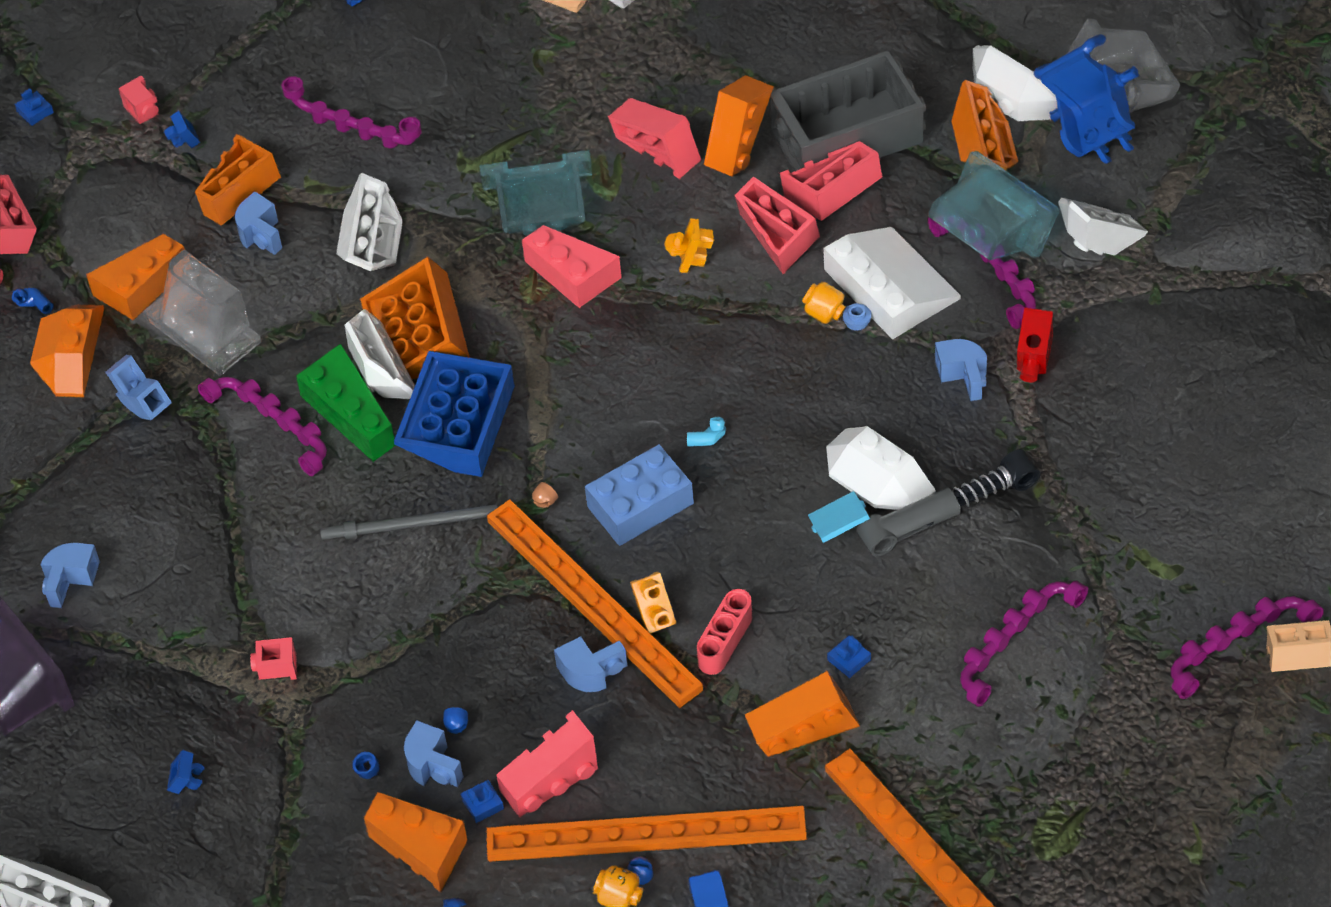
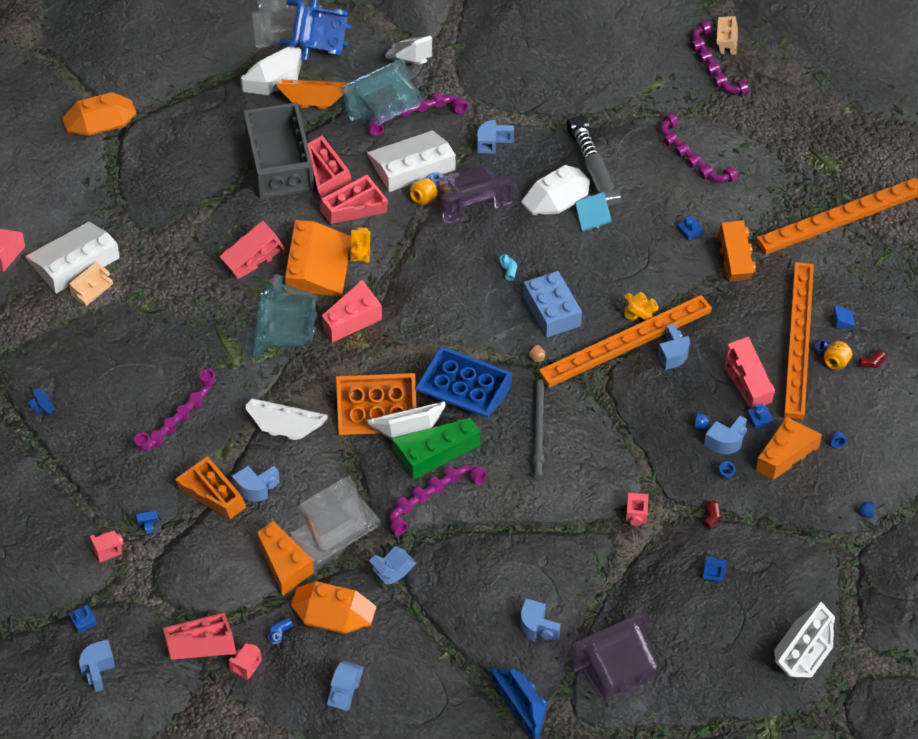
camera: 85 degrees left, 0 degrees up
coral beam [697,589,753,675] -> none
orange wedge [704,75,774,177] -> none
red torso [1017,307,1053,383] -> none
none -> orange slope [285,220,351,297]
none -> clear purple windscreen [437,165,514,224]
none -> dark red arm [703,500,721,529]

